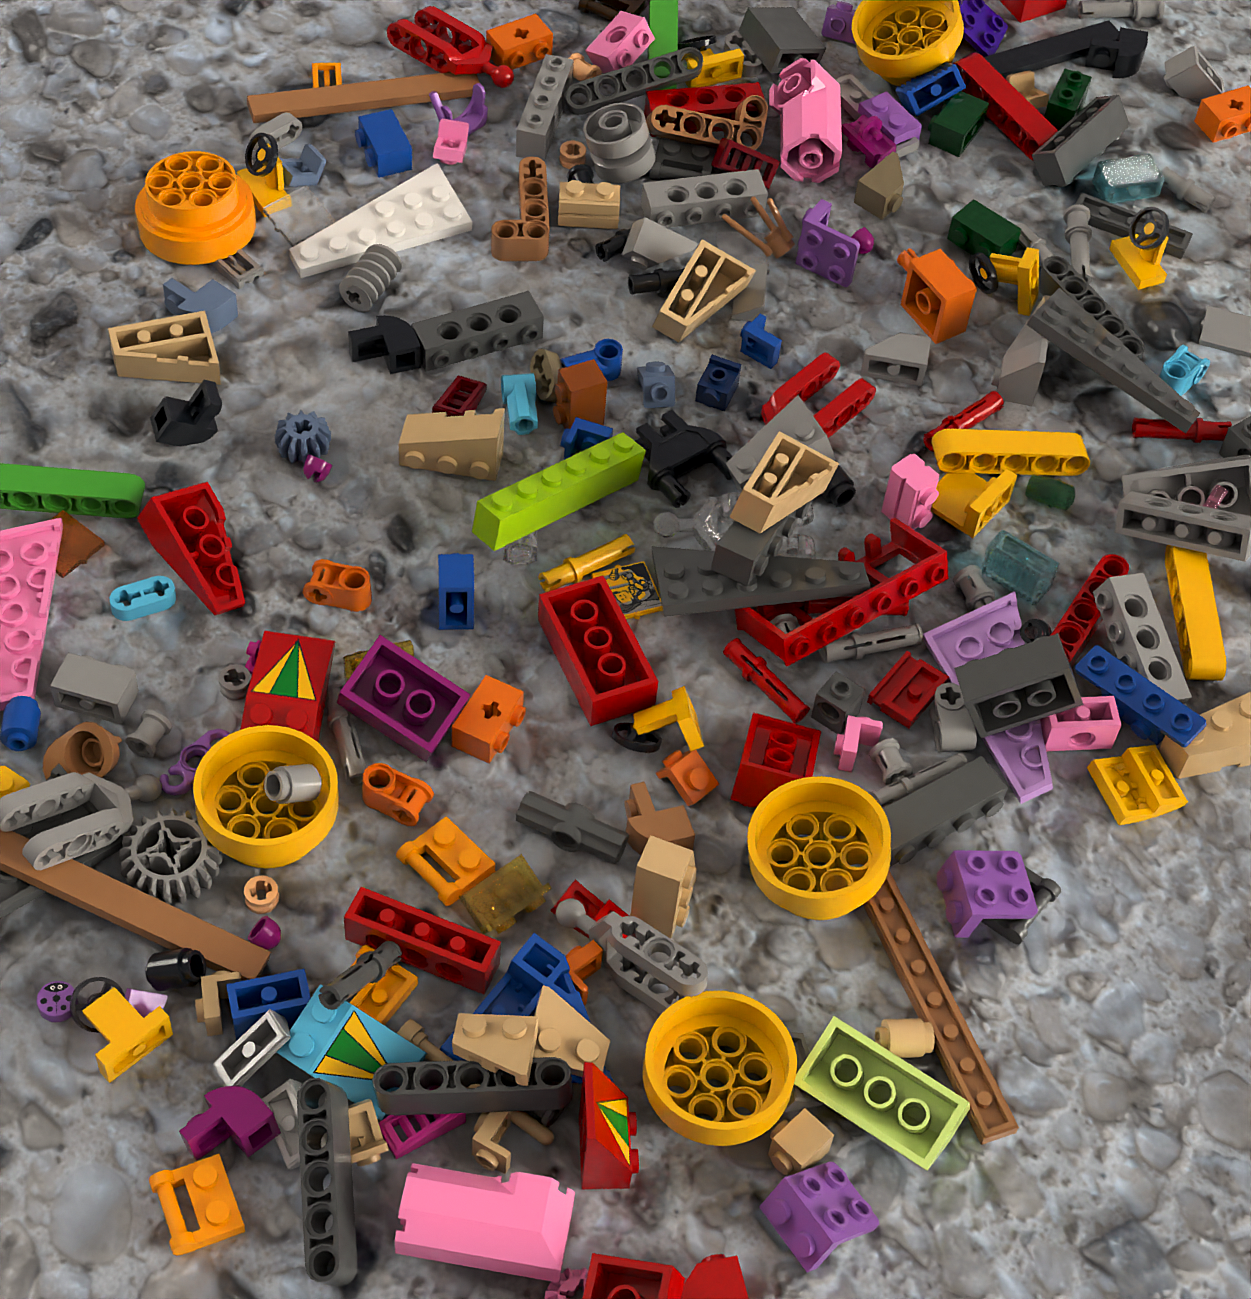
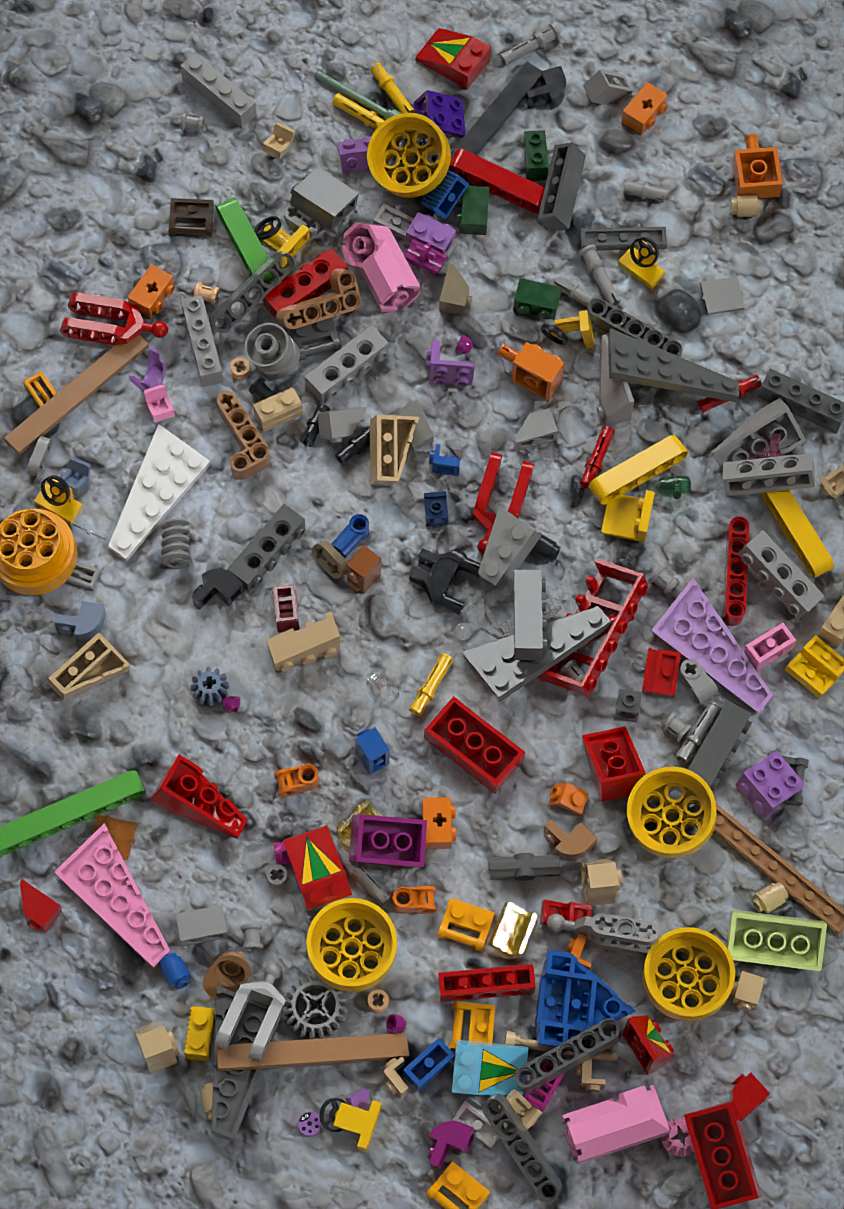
camera: 25 degrees left, 15 degrees up
medium azure beam [109,576,176,621] -> none
black brick [145,948,206,992] -> none
black brick [150,380,222,447] -> none
medium lavender piece [159,729,230,796] -> none
light grey slope [213,1009,291,1087] -> none
light grey brick [264,764,322,804] -> none
dark grey pin [318,941,402,1010] -> none
blue brick [355,109,412,178] -> none
tan wing [452,1013,539,1086] -> none
lime brick [472,432,646,551] -> none
medium azure piece [501,373,538,435] -> none
tan wing [533,985,610,1077] -> none
blue bracket [560,417,613,460] -> none
bright pink brick [585,11,655,74] -> none
piece [591,561,663,619] -> none
yellow piece [612,686,704,753] -> none
sand blue bracket [637,361,675,408] -> none
dark red slope [711,138,780,189] -> none
medium nougat plant [722,197,795,259] -> none
red pin [723,638,810,724] -> none
tan wedge [730,431,839,534] -> none
medium lavender bracket [759,1162,879,1273] -> none
light grey pin [819,623,923,663] -> none
bright pink bracket [833,715,883,772] -> none
bright pink brick [881,454,939,530] -> none
dark grey brick [954,633,1084,738] -> none
clear light blue brick [981,529,1060,605] -> none
tan bracket [1006,70,1049,110] -> none
black pin [1020,619,1052,643] -> none
blue bracket [1075,645,1206,748] -> none
clear light blue brick [1092,154,1165,204] -> none
medium azure piece [1159,344,1210,396] -> none

